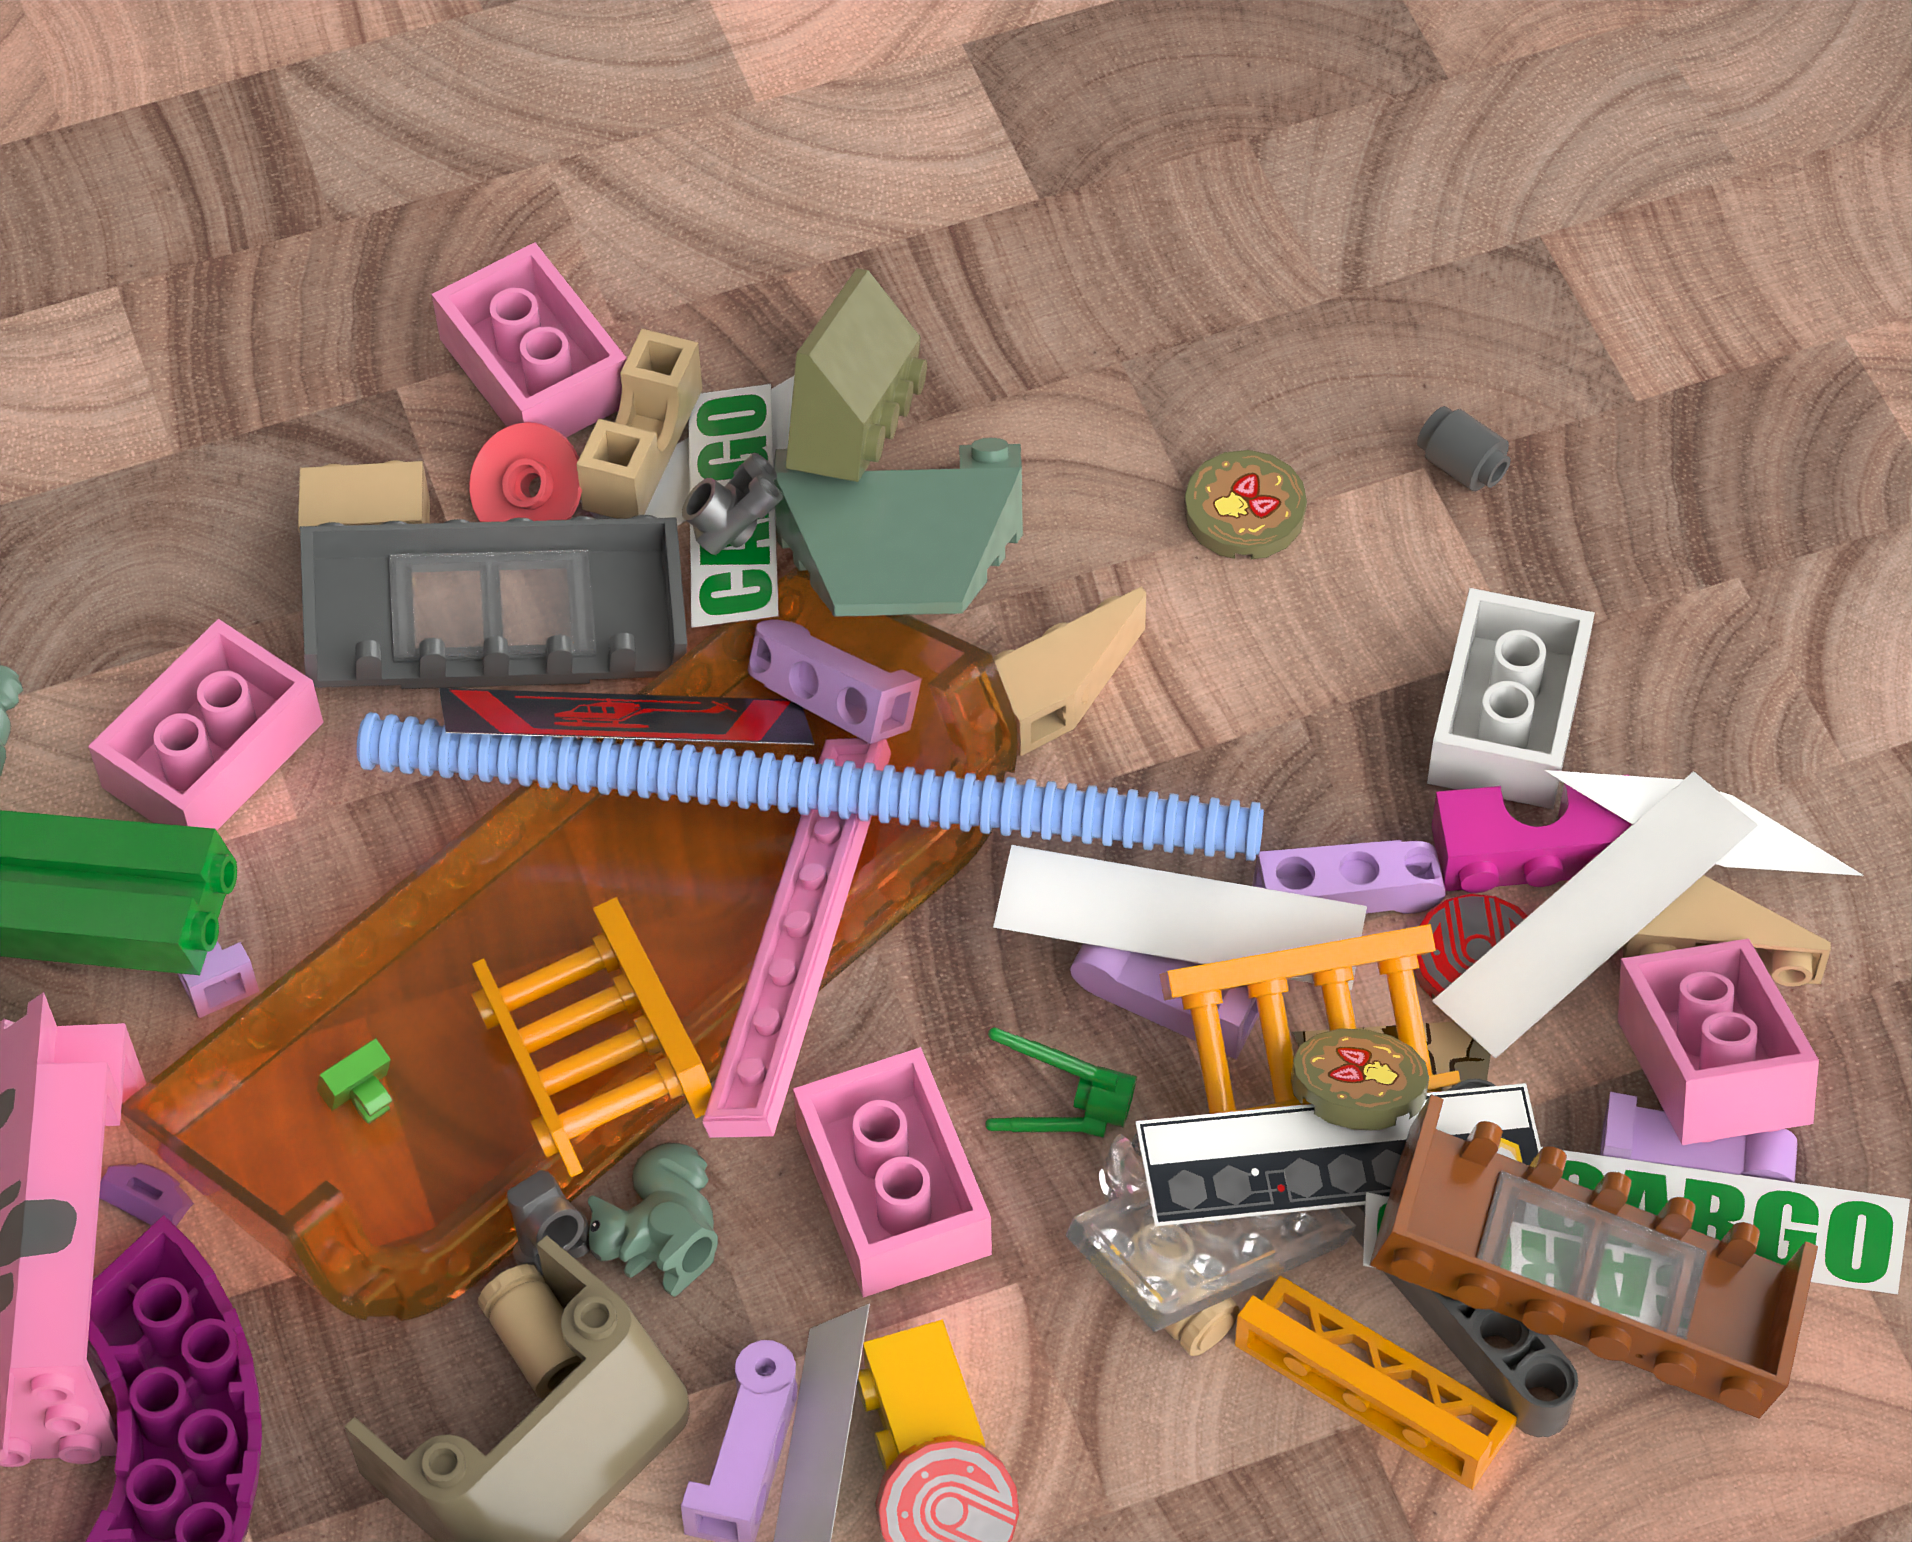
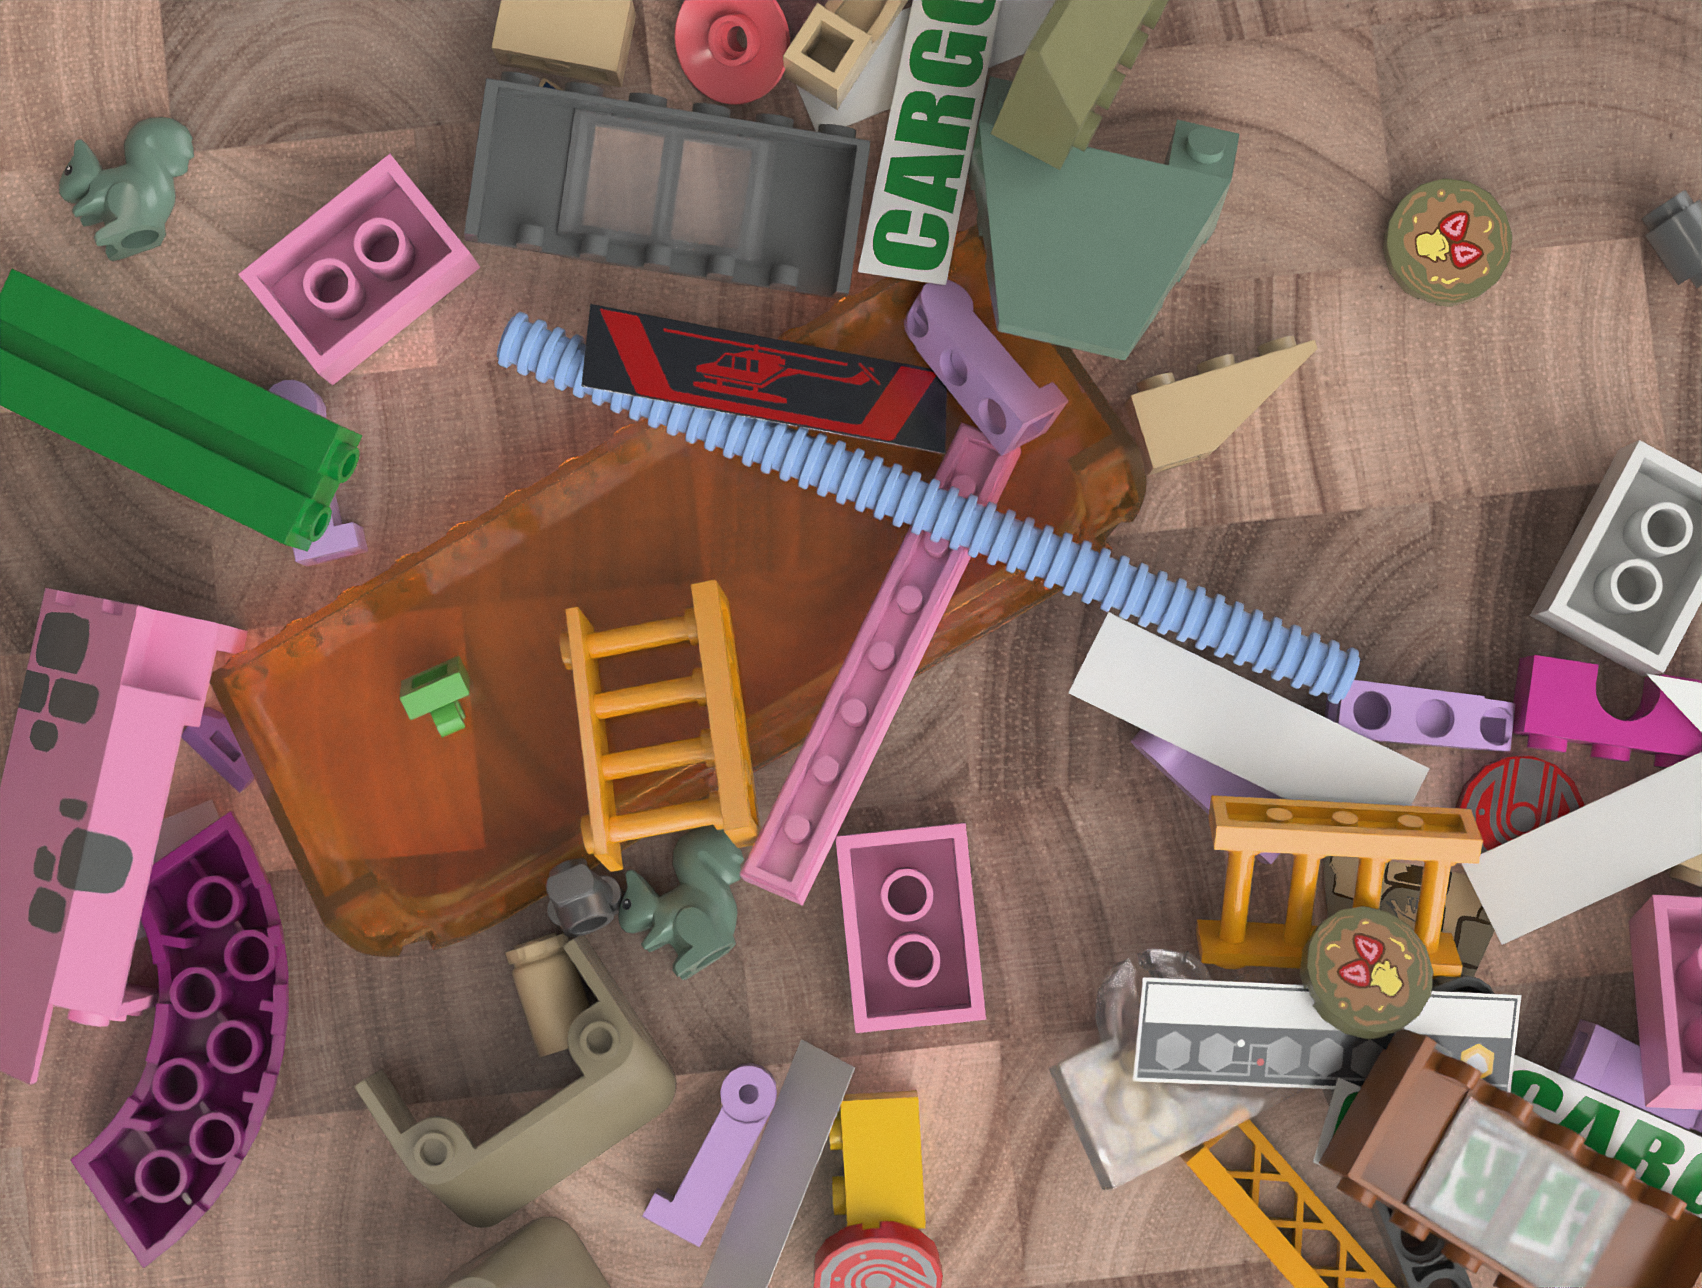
camera: 15 degrees right, 30 degrees up
flat silver plate [682,453,782,555] -> none
green plant [985,1027,1137,1138] -> none

